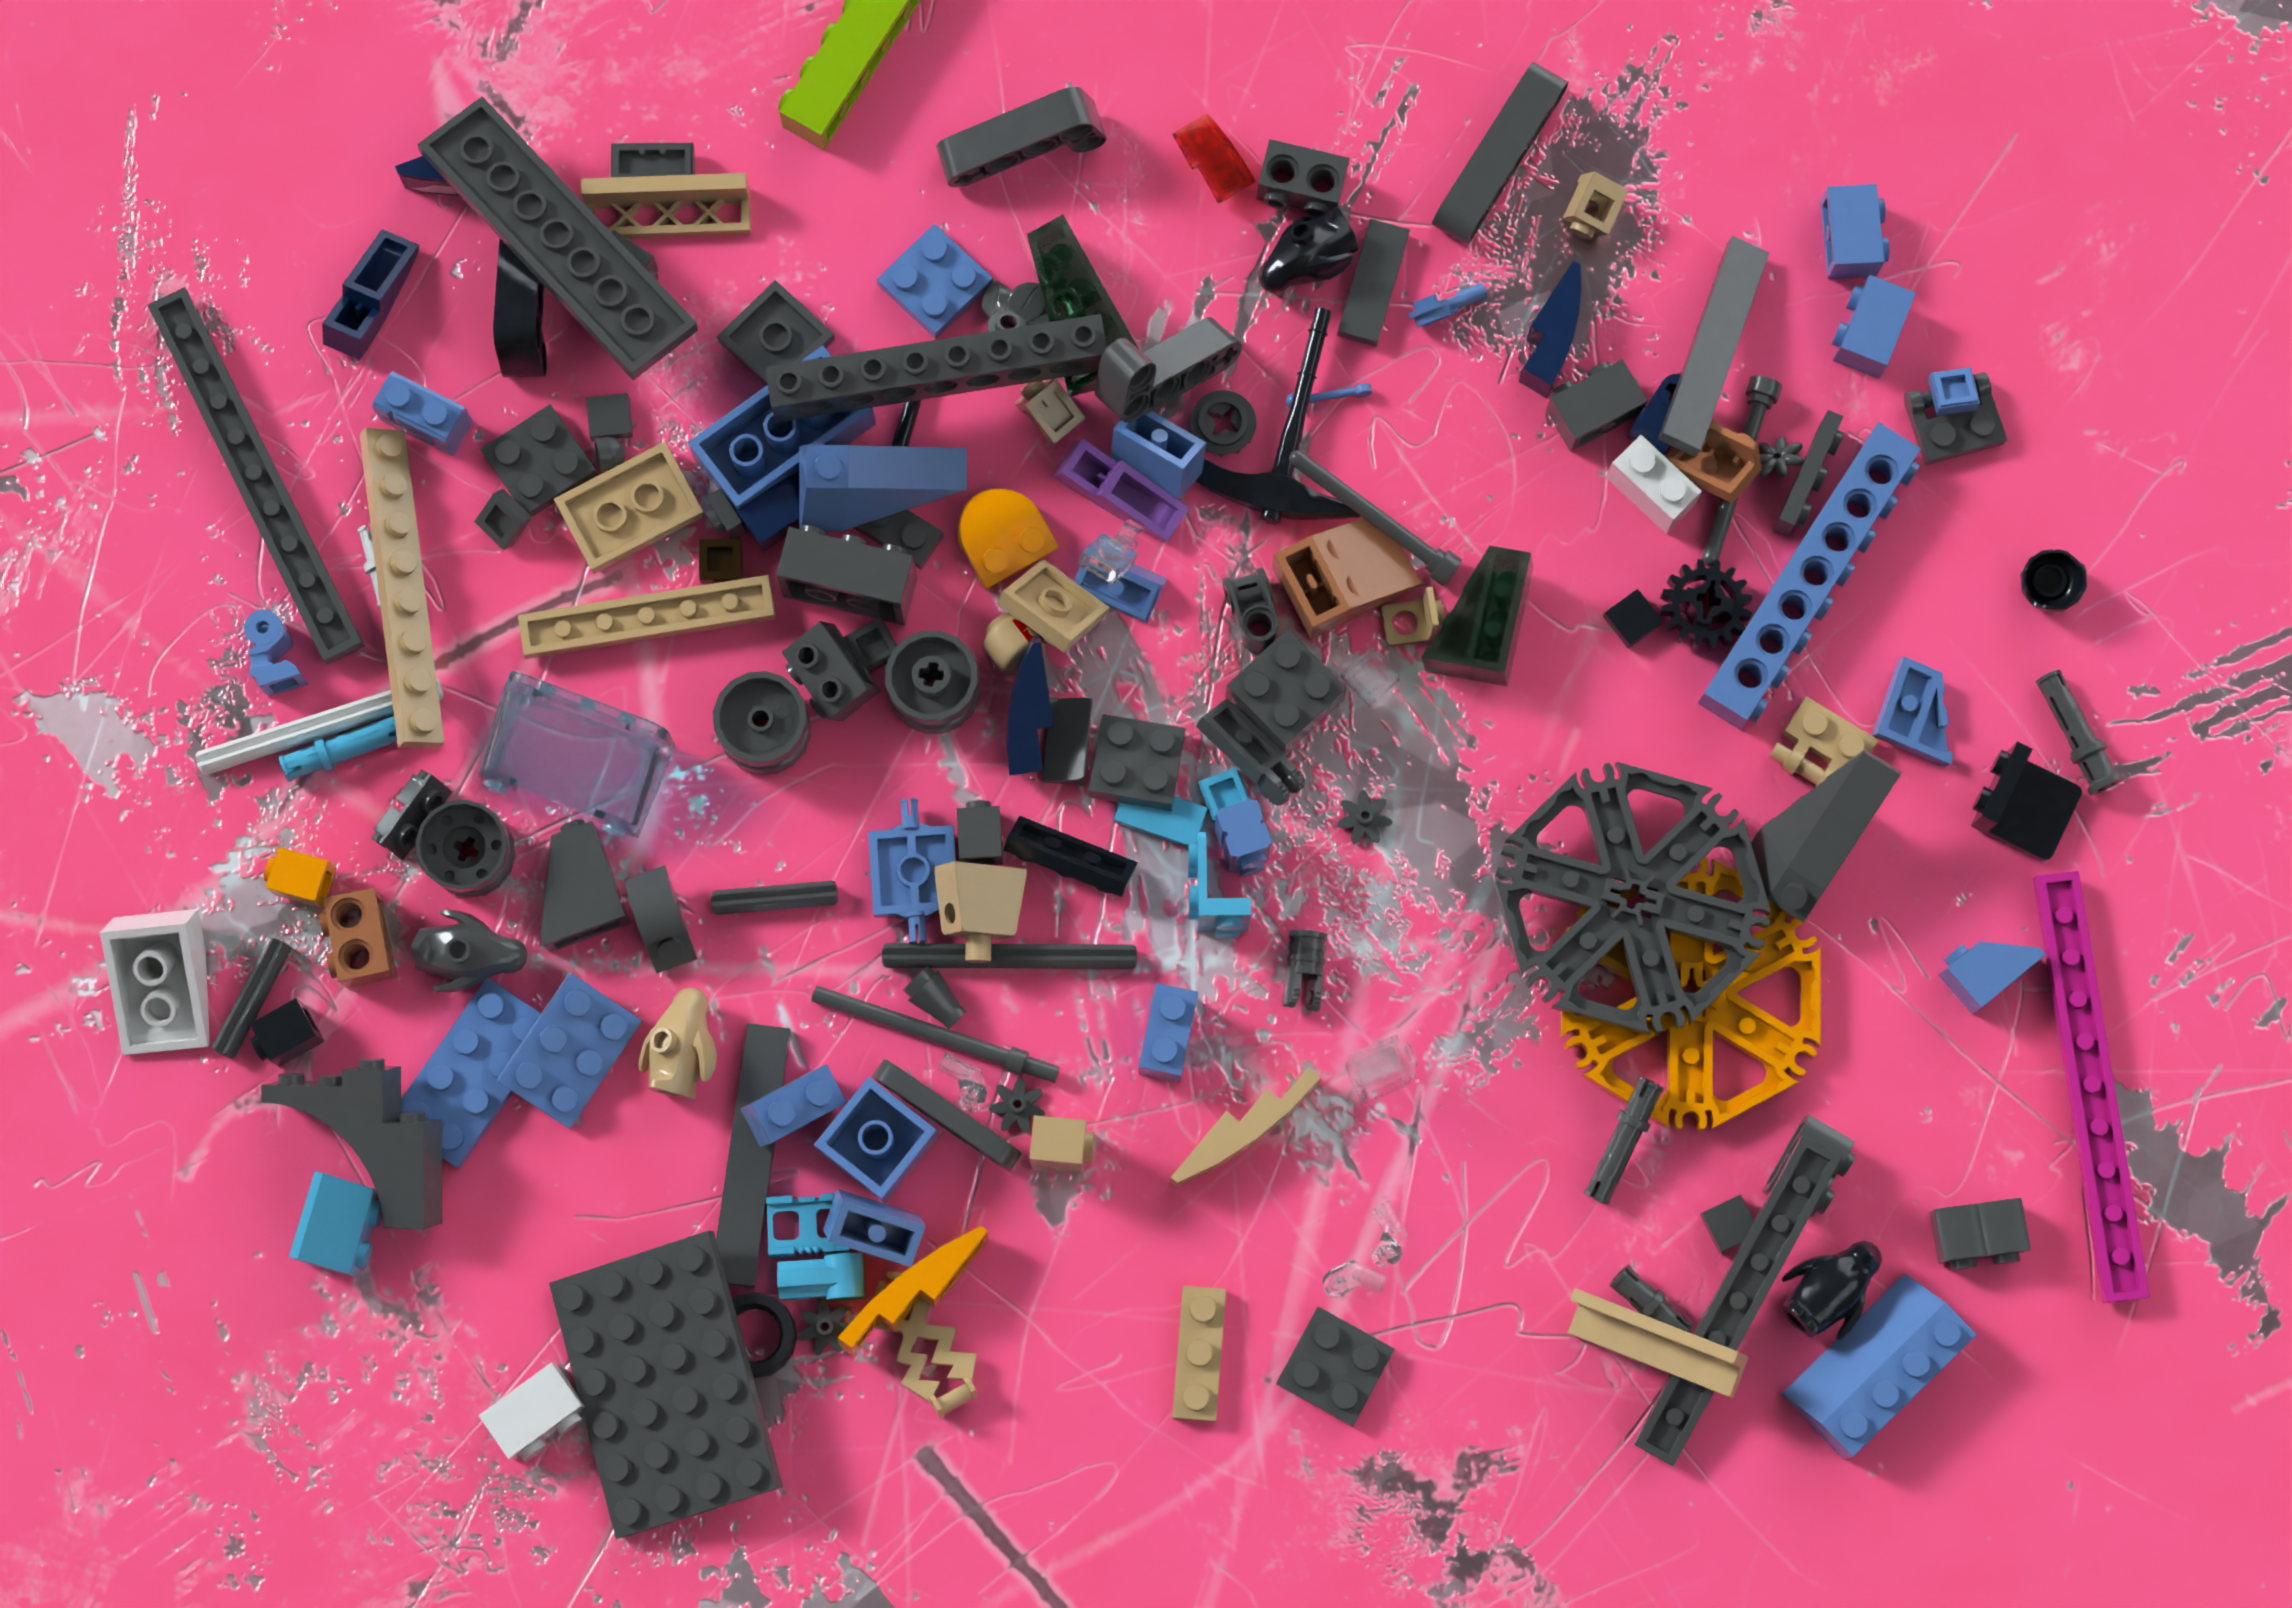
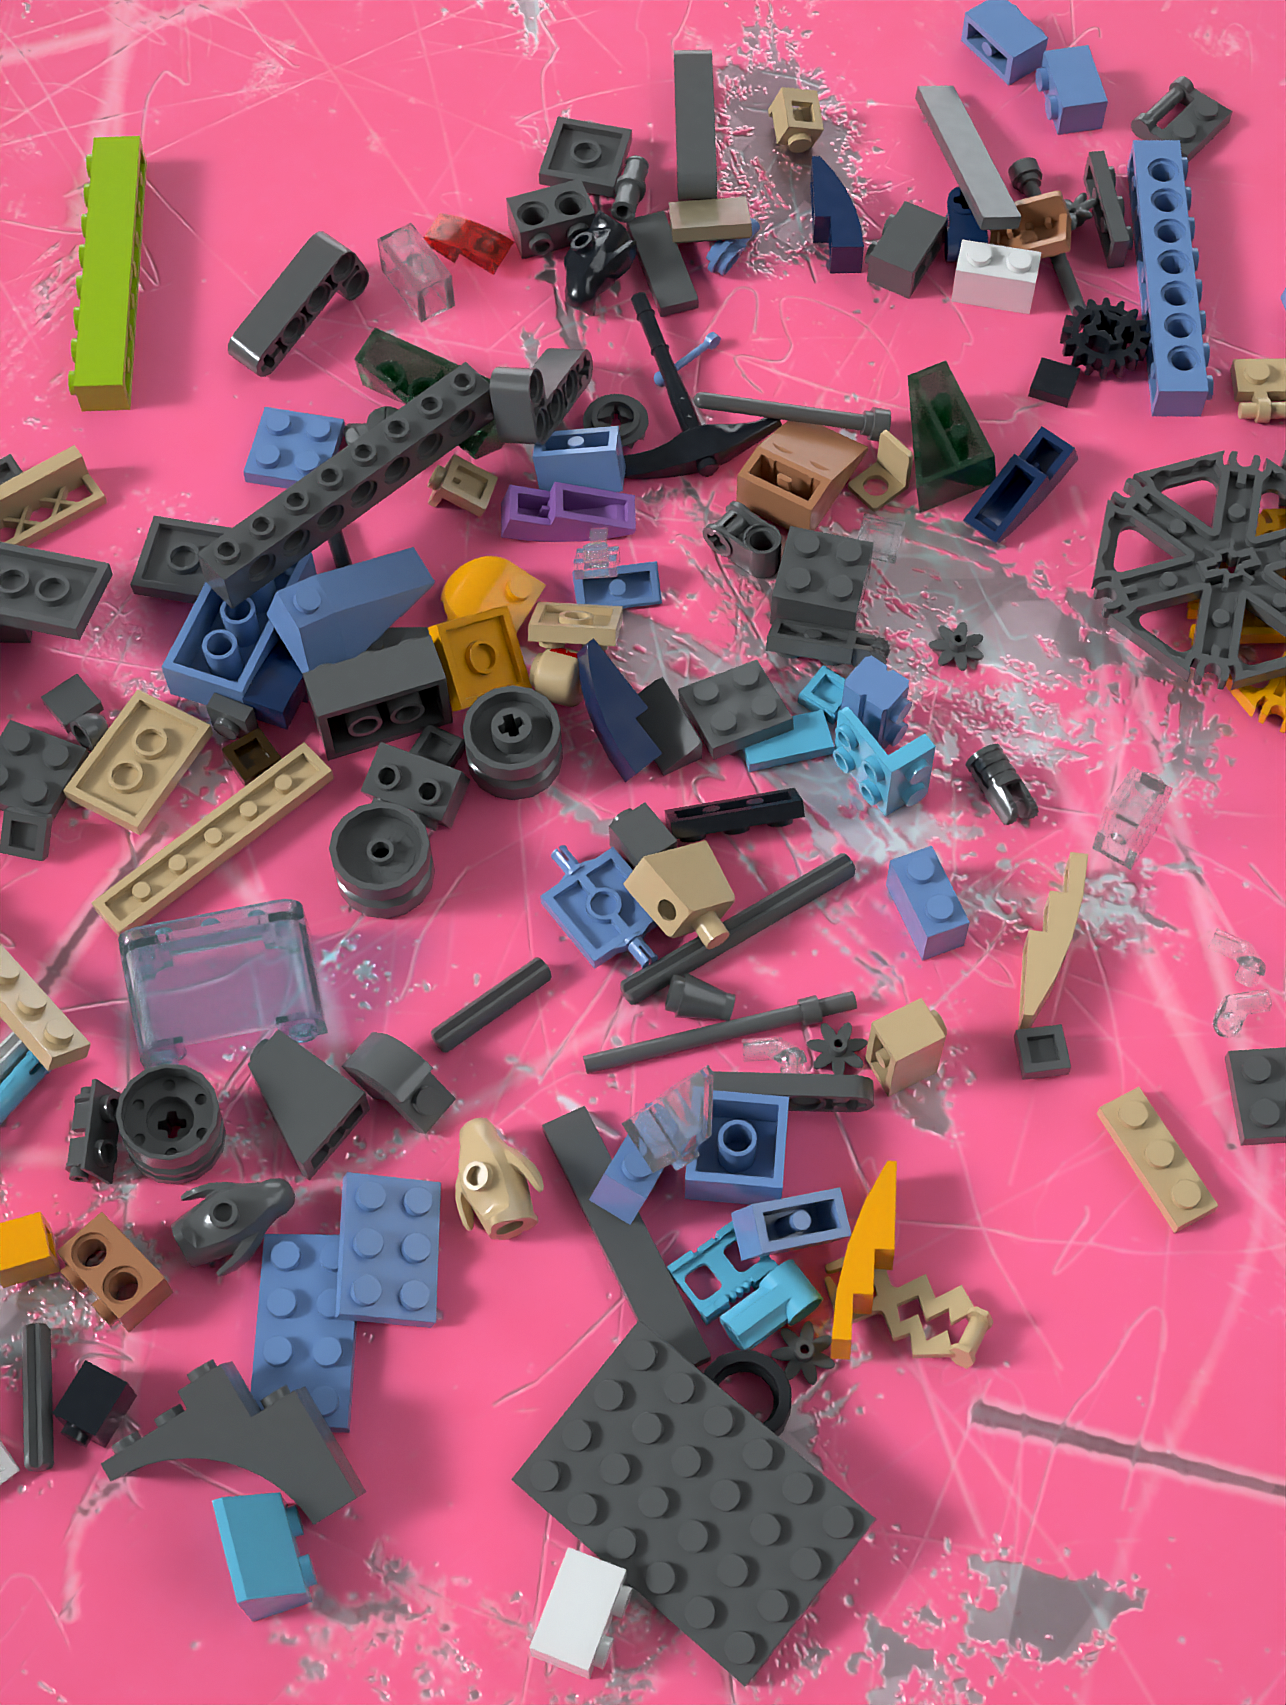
camera: 30 degrees left, 15 degrees down
medium blue tile [1928,367,1980,416] -> none
none -> clear brick [377,222,455,323]
none -> light orange plate [427,605,532,712]
none -> dark grey plate [539,116,632,197]
none -> dark grey pin [611,155,649,223]
none -> clear slope [621,1065,713,1173]
none -> dark tan tile [668,197,752,244]
none -> dark blue slope [963,426,1078,545]
none -> dark grey plate [1014,1024,1071,1080]

